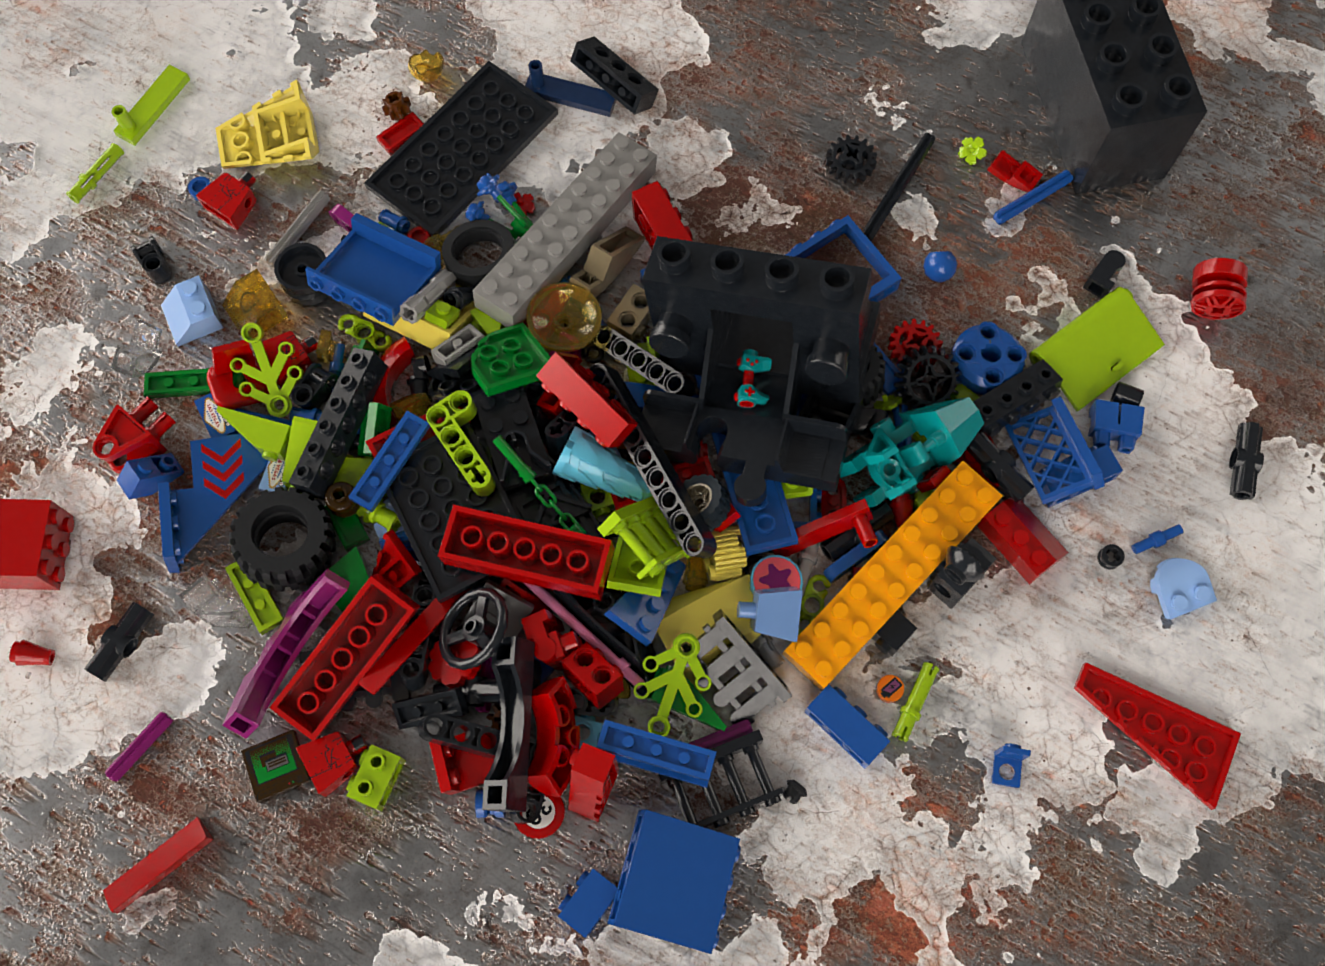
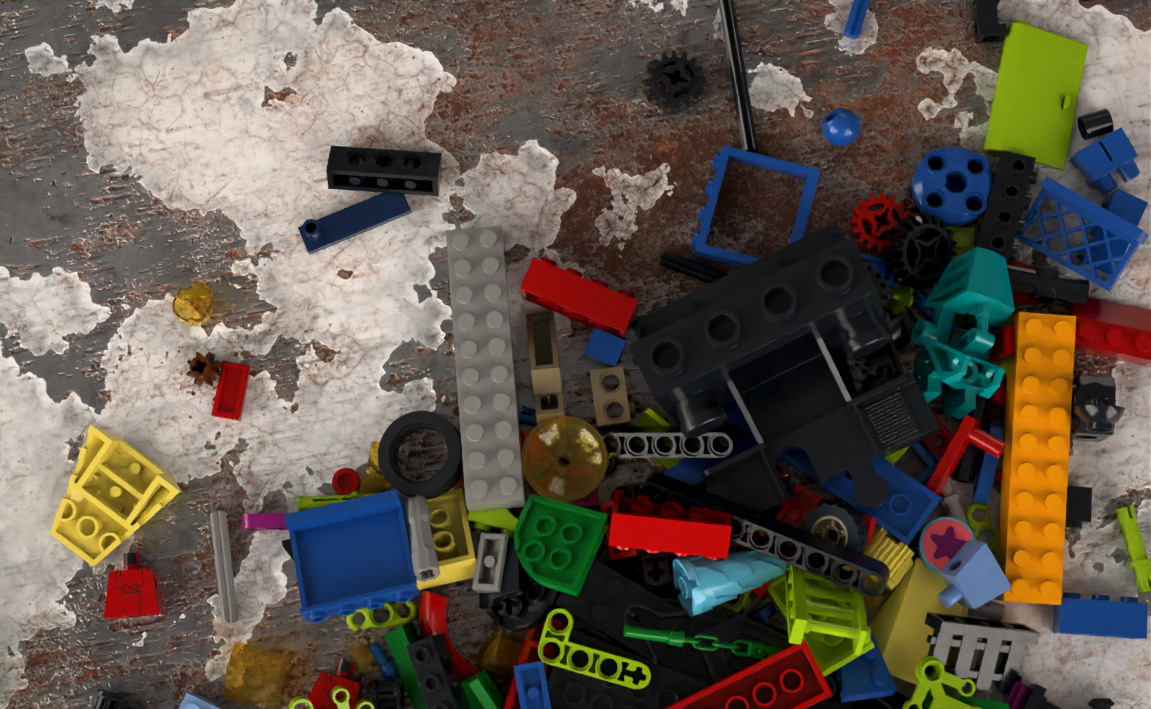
camera: 35 degrees left, 10 degrees up
blue tile [188,176,211,201] -> none
black wheel [274,243,329,306] -> none
black plate [364,61,558,239] -> none
blue pin [379,209,410,234] -> none
black connector [406,355,432,406] -> none
lime plate [425,300,460,329] -> none
black cone [443,286,476,310] -> none
blue plant [465,173,533,240] -> none
red plant [512,192,536,216] -> none
teal piece [734,349,772,408] -> none
orange tile [876,675,904,703] -> none

